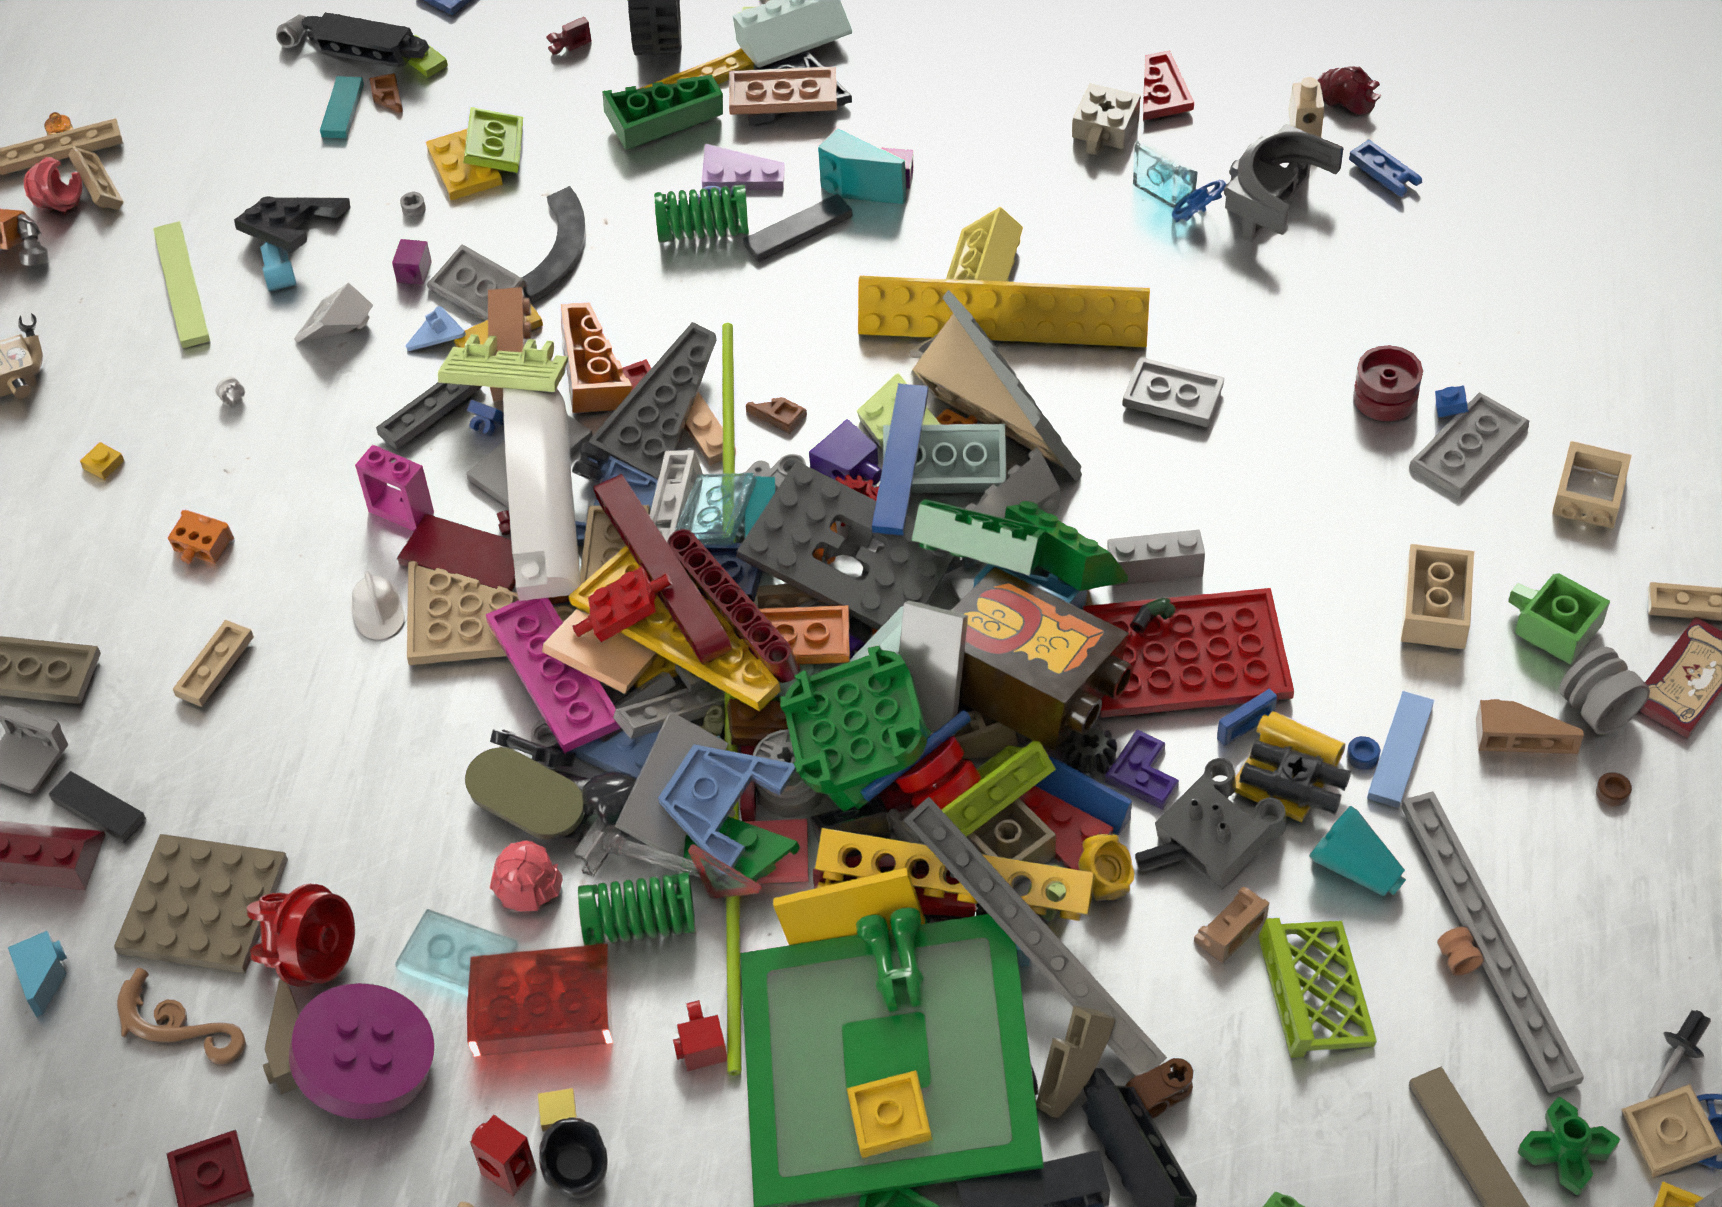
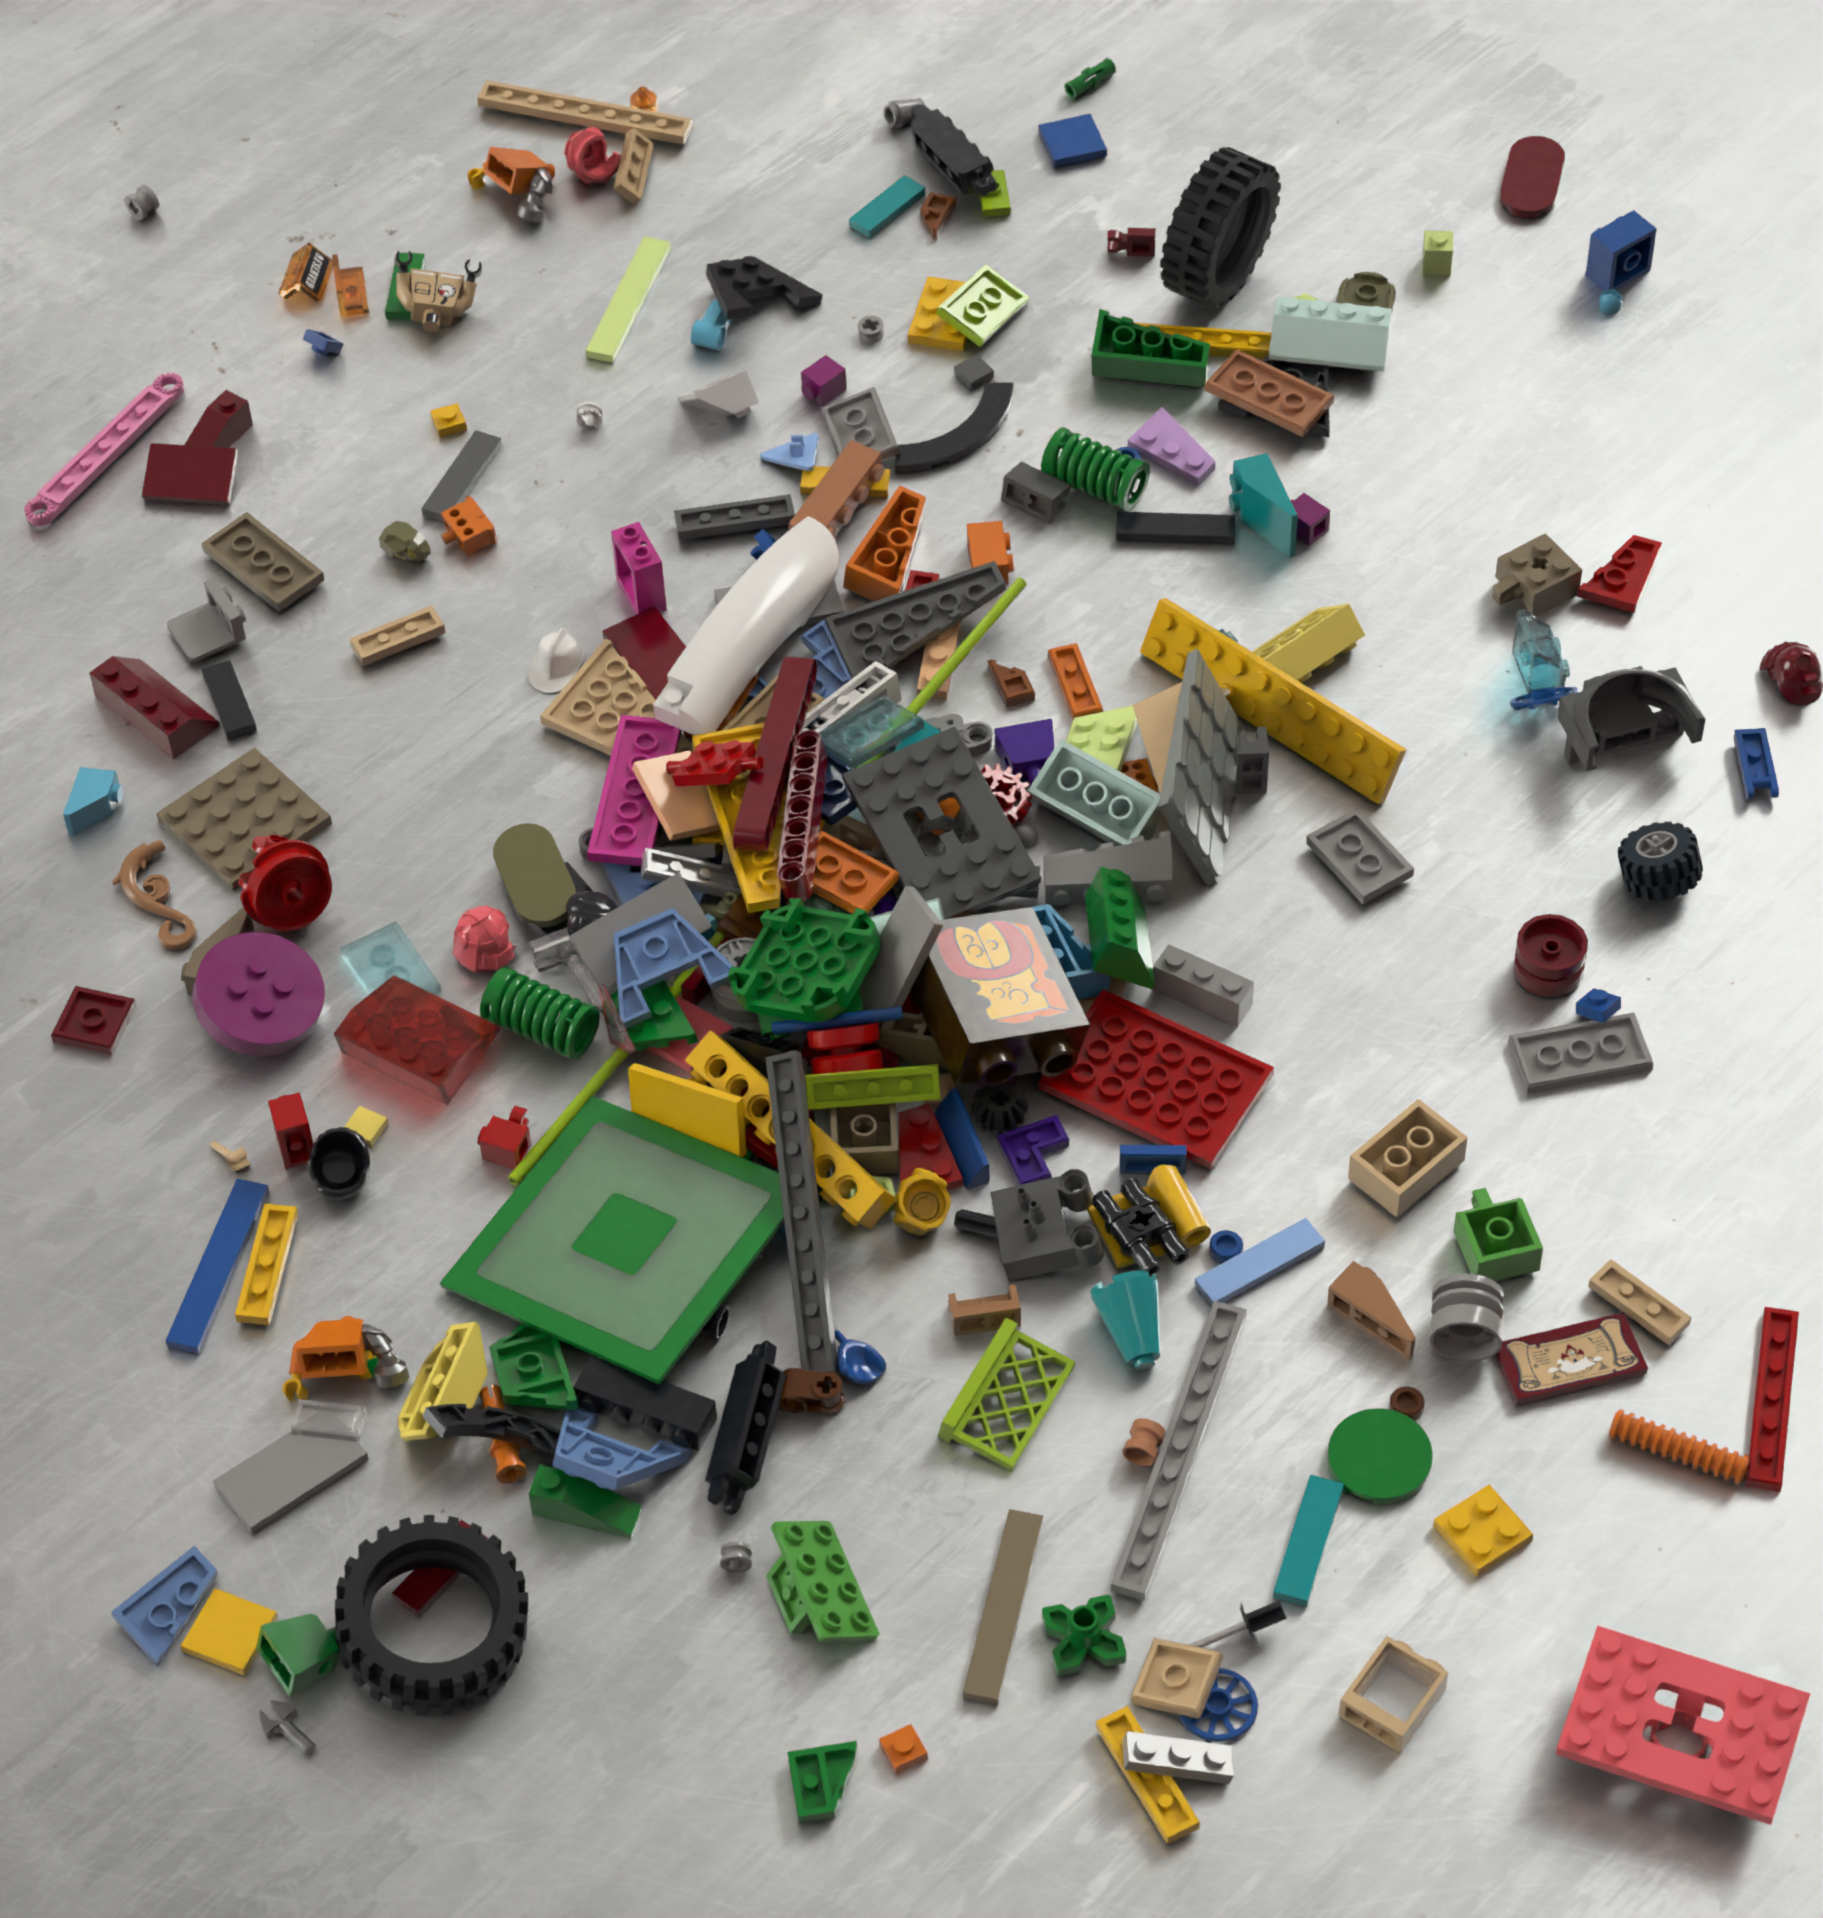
camera: 35 degrees right, 0 degrees up
yellowish green hinge [438,334,568,392] -> none
black bar [490,729,576,767] -> none
black wheel [572,443,611,483] -> none
yellow tile [847,1070,933,1158] -> none
green piece [856,907,924,1012] -> none
tile [872,383,928,535] -> none
wedge [912,499,1047,575] -> none
dark tan slope [1036,1006,1115,1118] -> none
arm [1130,597,1176,633] -> none
tan torso [1288,77,1324,138] -> none
tan window [1552,441,1632,528] -> none
none -> olive rock [379,521,431,562]
none -> dark grey tile [421,430,502,522]
none -> blue piece [834,1330,887,1384]
none -> dark grey tile [954,354,994,390]
none -> orange brick [967,521,1014,585]
none -> dark grey hinge [1001,462,1071,523]
none -> orange tile [1048,643,1103,720]
none -> dark grey hinge [1236,727,1269,794]
none -> teal tile [1273,1474,1344,1607]
none -> green tile [1327,1408,1433,1505]
none -> black wheel [1617,821,1703,902]

